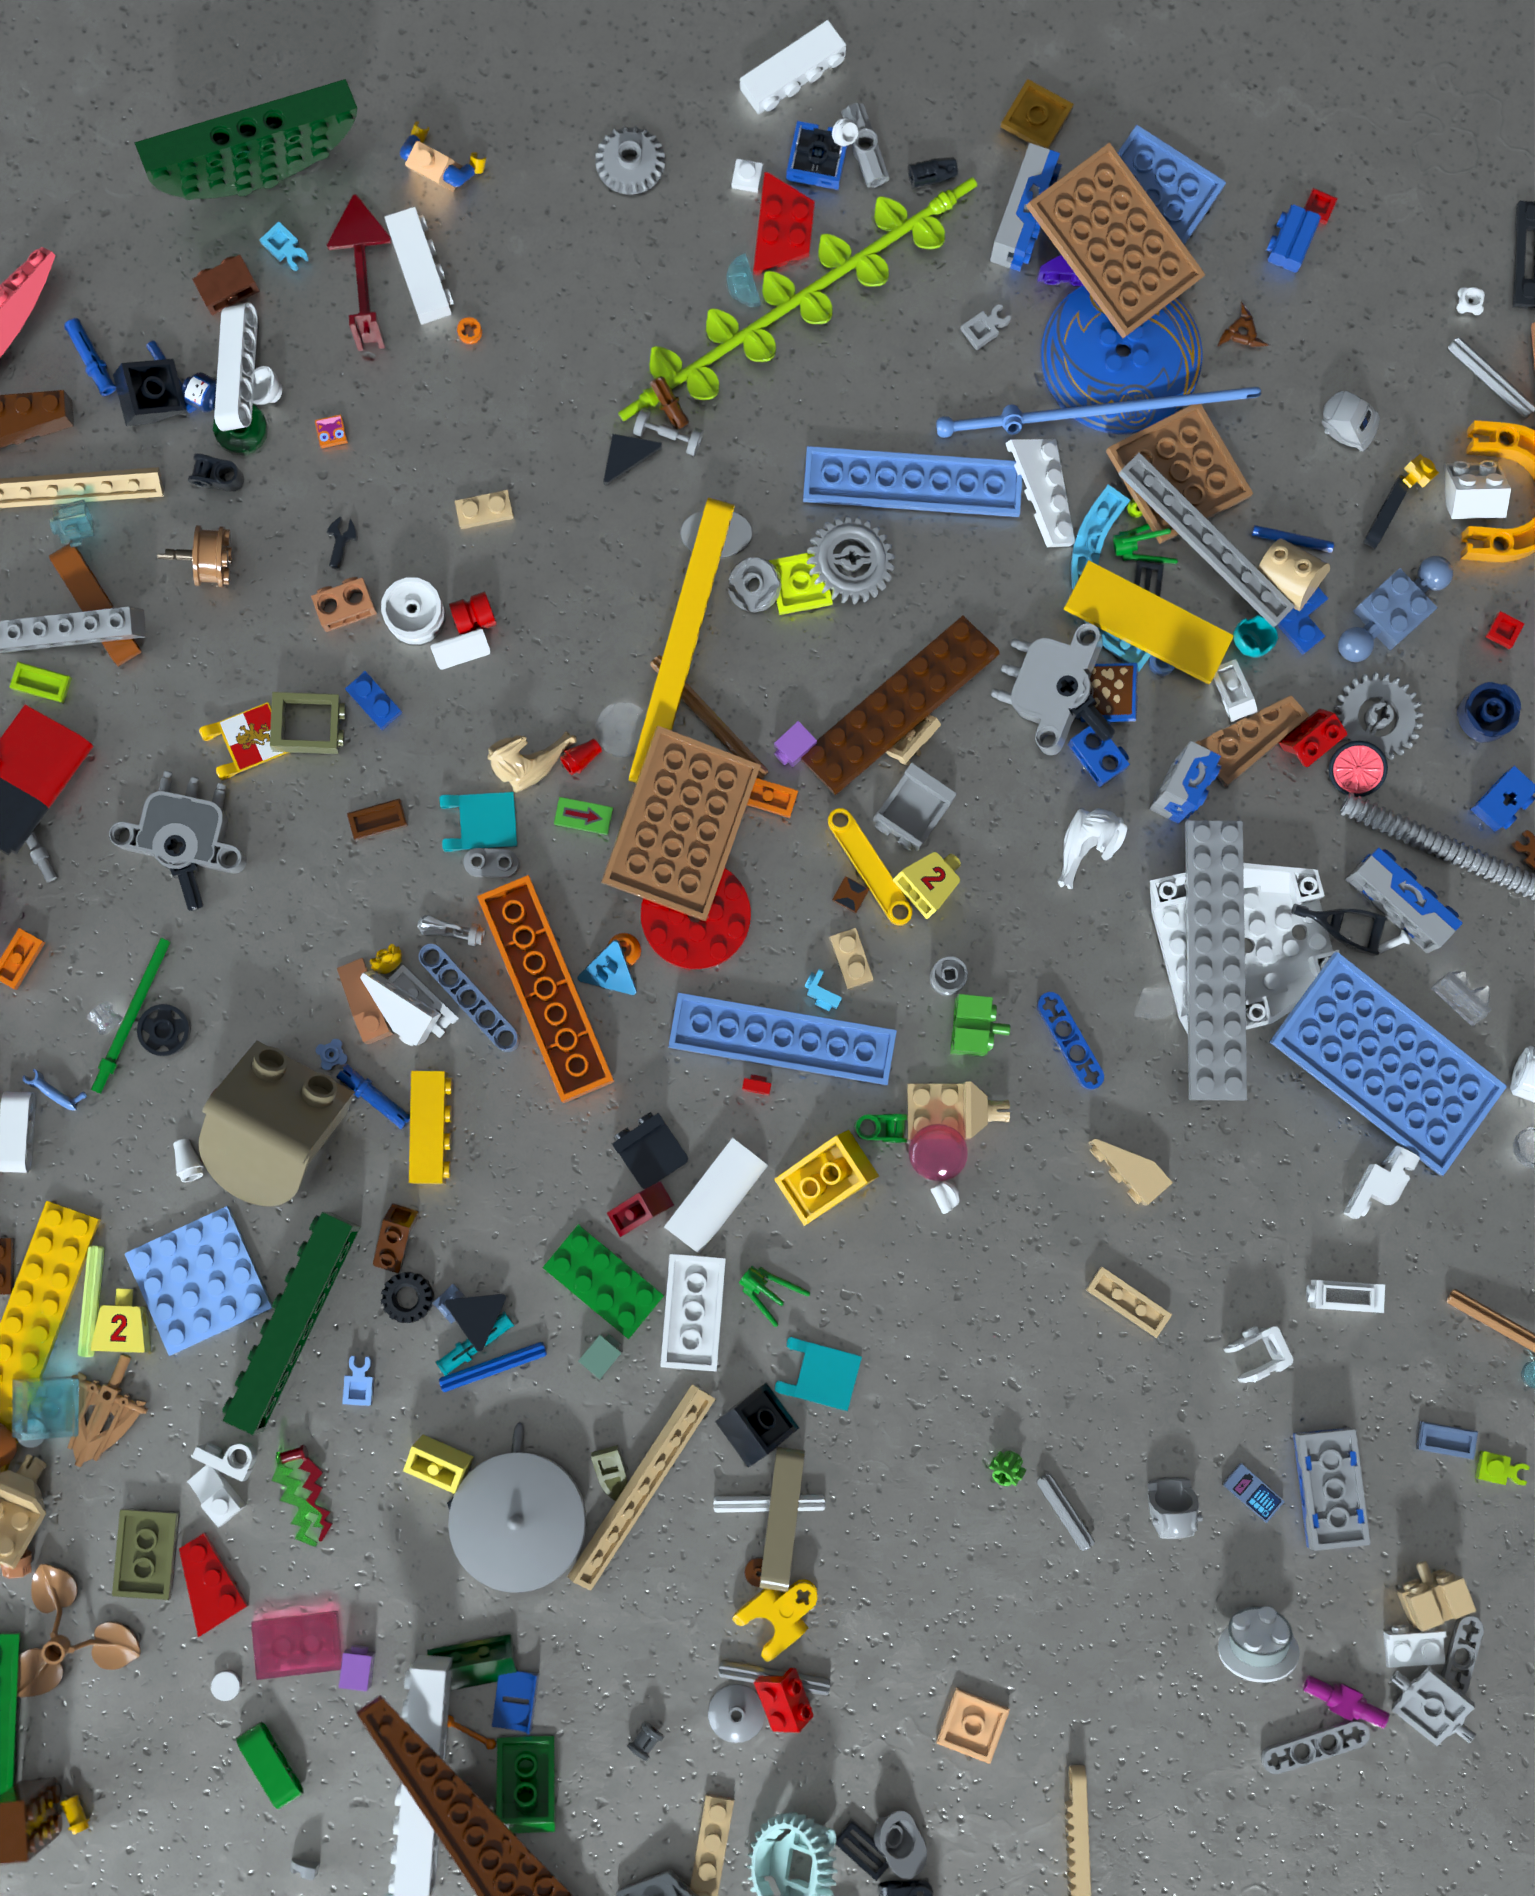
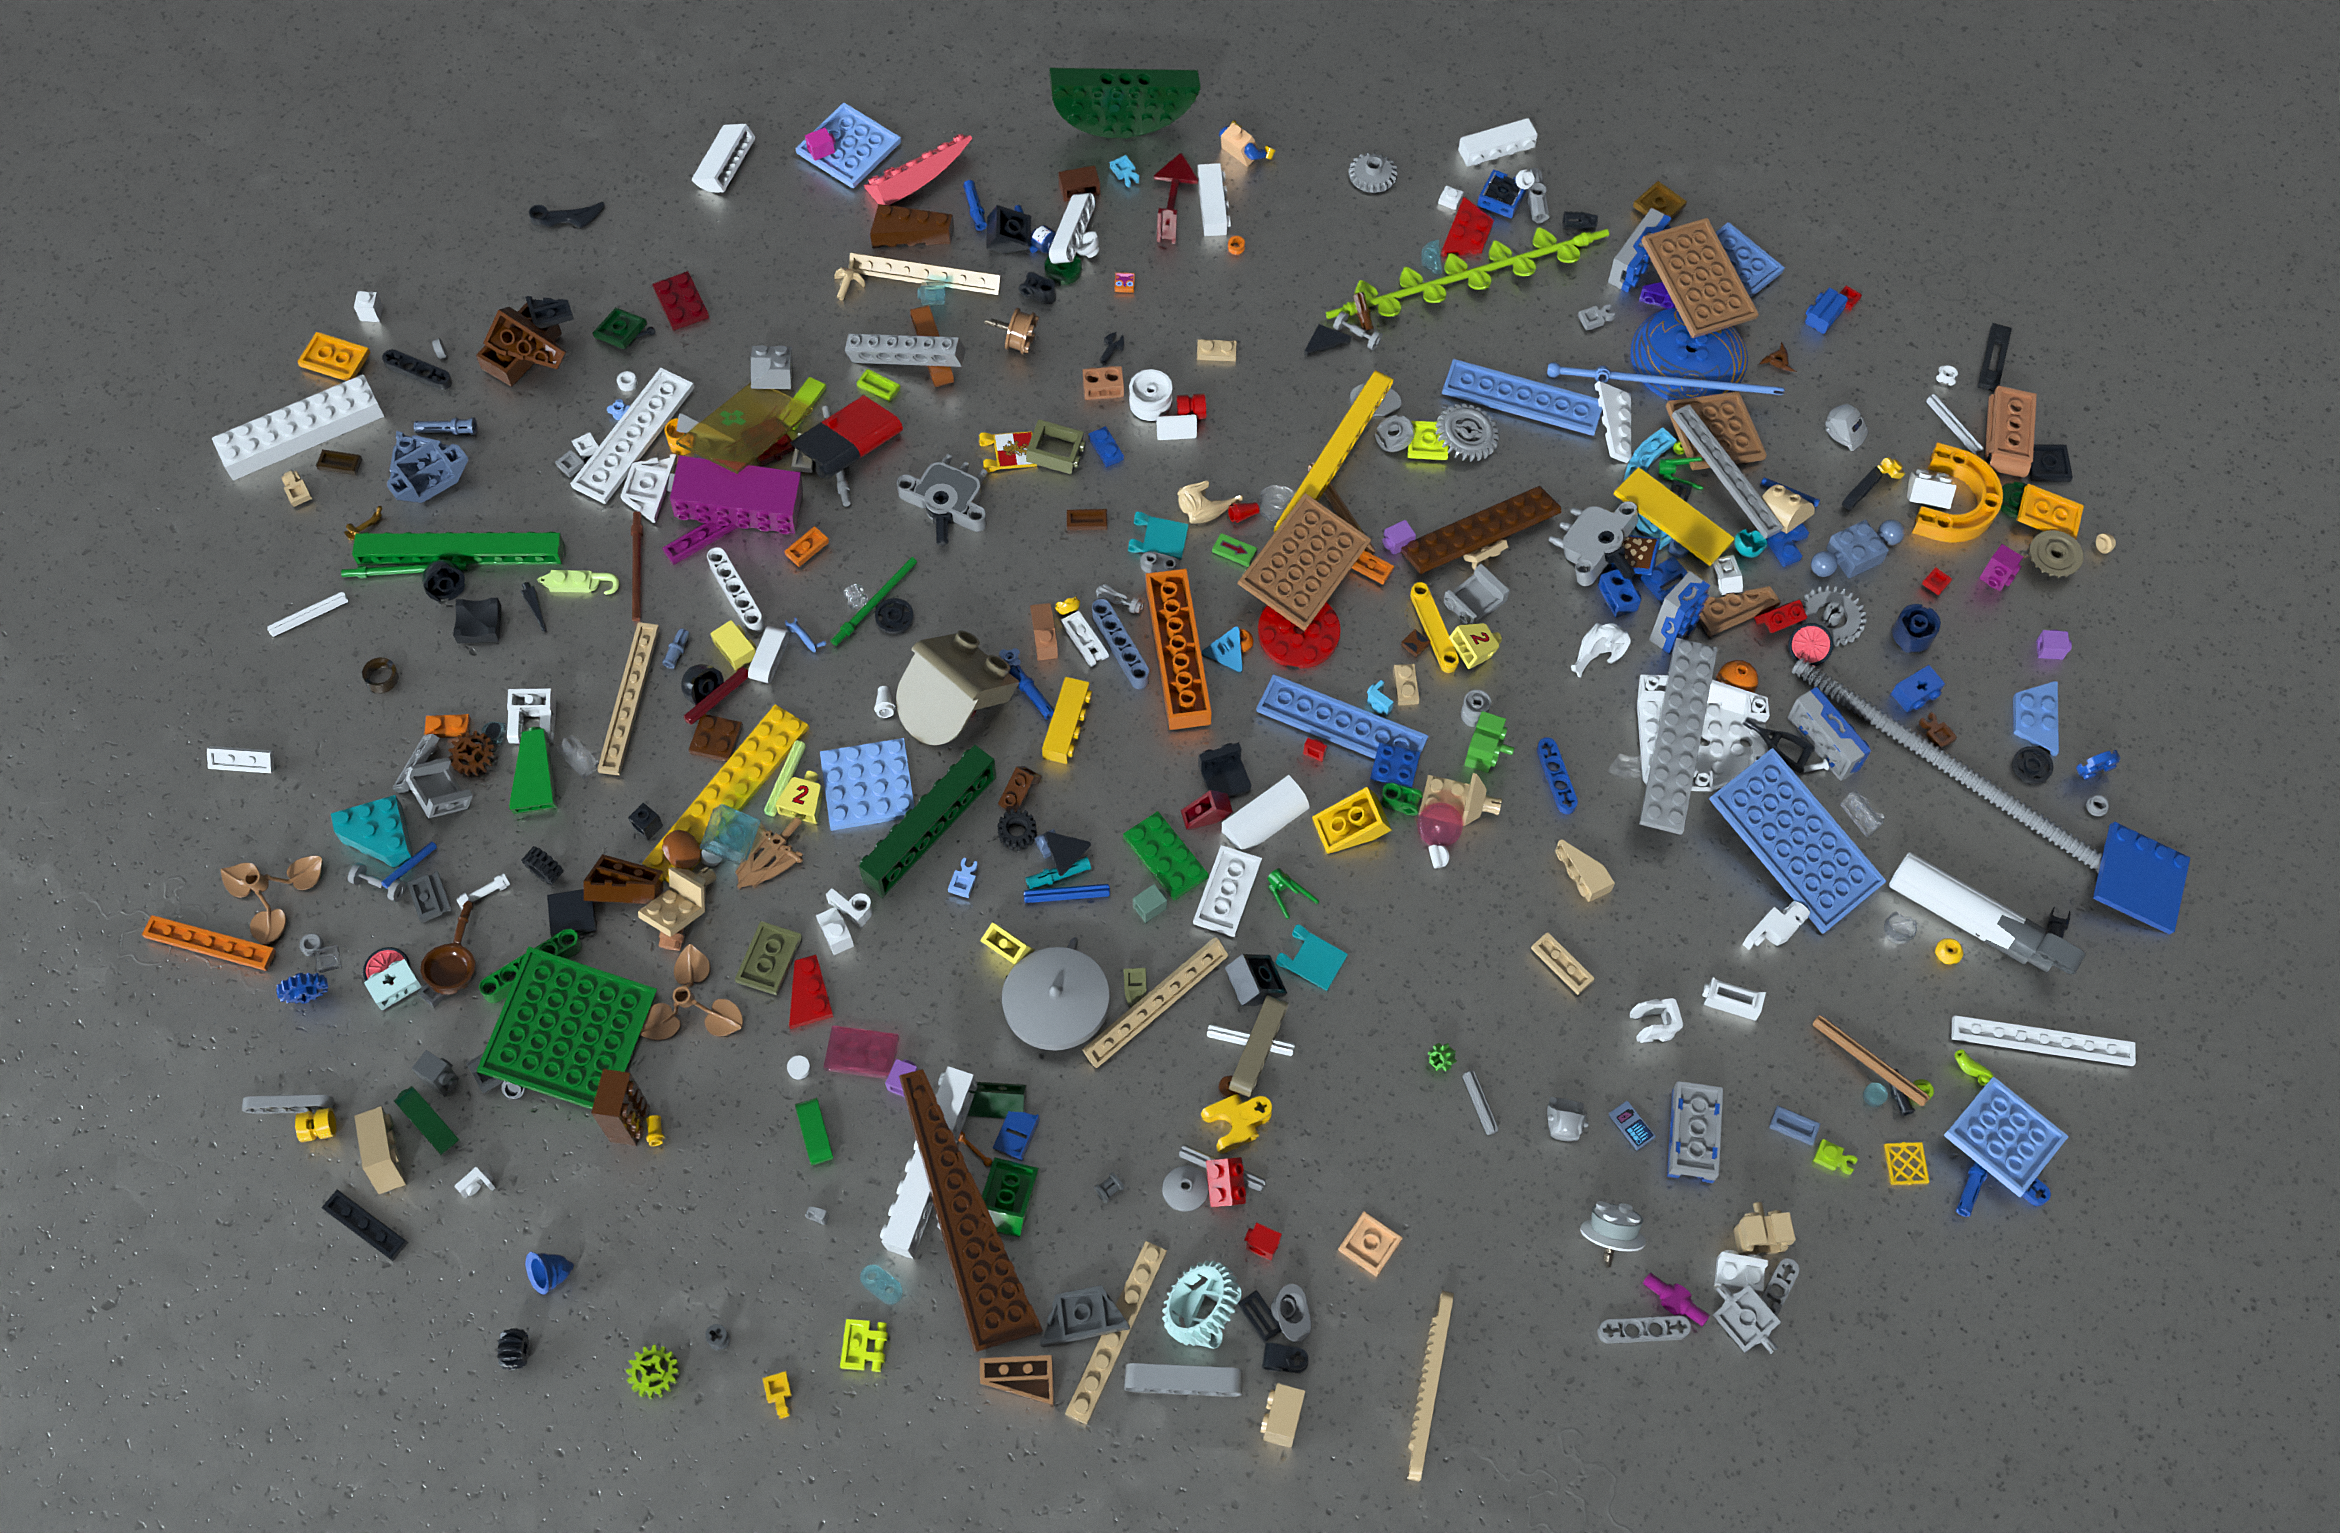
camera: 15 degrees right, 20 degrees down
piece [271,1445,333,1547] -> none
white slope [360,970,441,1046] -> none
none -> red brick [1244,1222,1282,1261]
none -> blue hinge [1370,742,1421,788]
none -> blue plate [1640,556,1688,603]
none -> orange cylinder [1716,660,1758,693]

